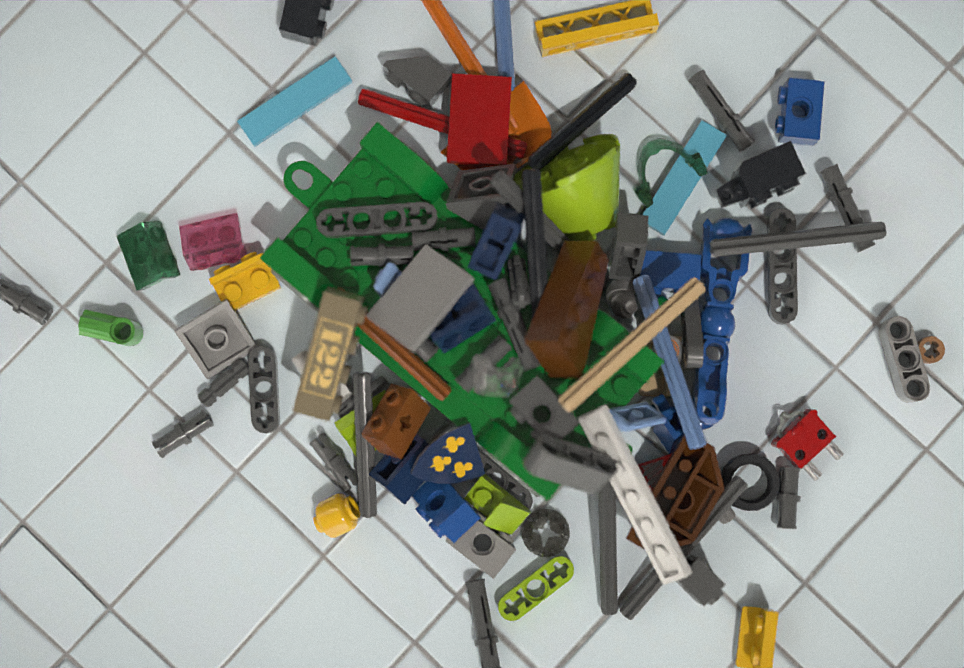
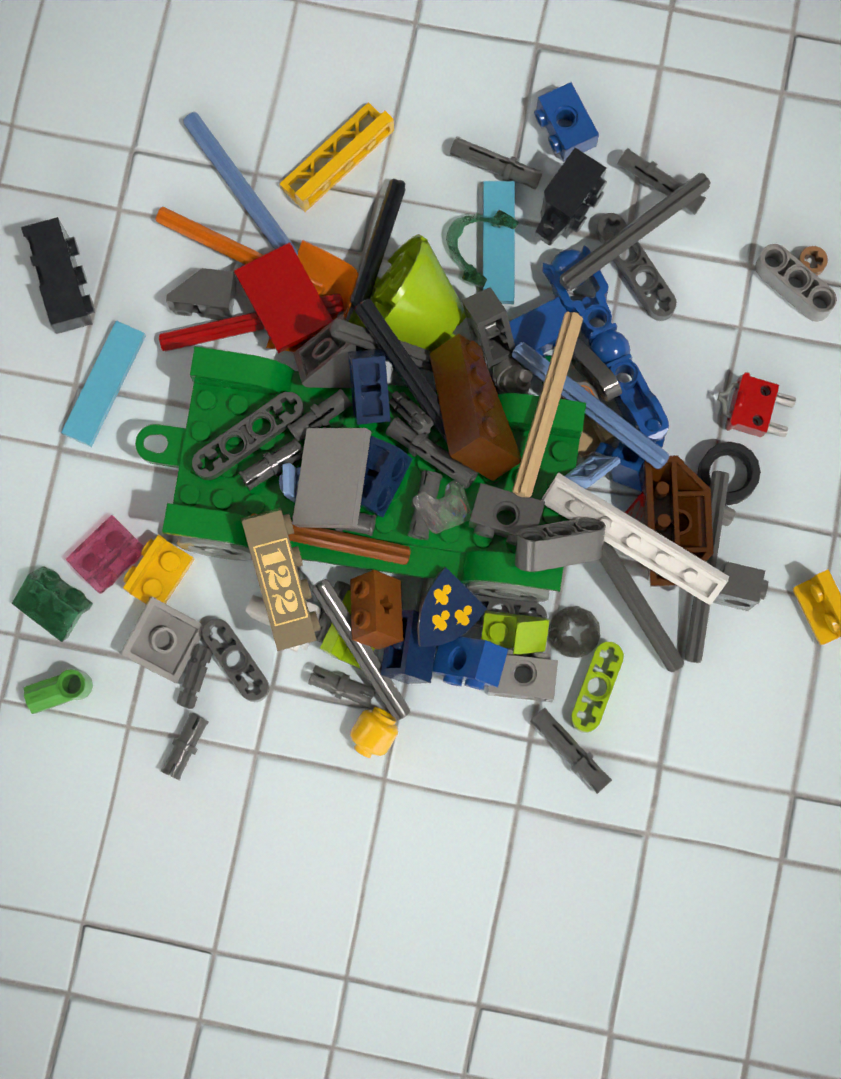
camera: 30 degrees left, 5 degrees down
dark grey pin [776,467,801,529] -> none

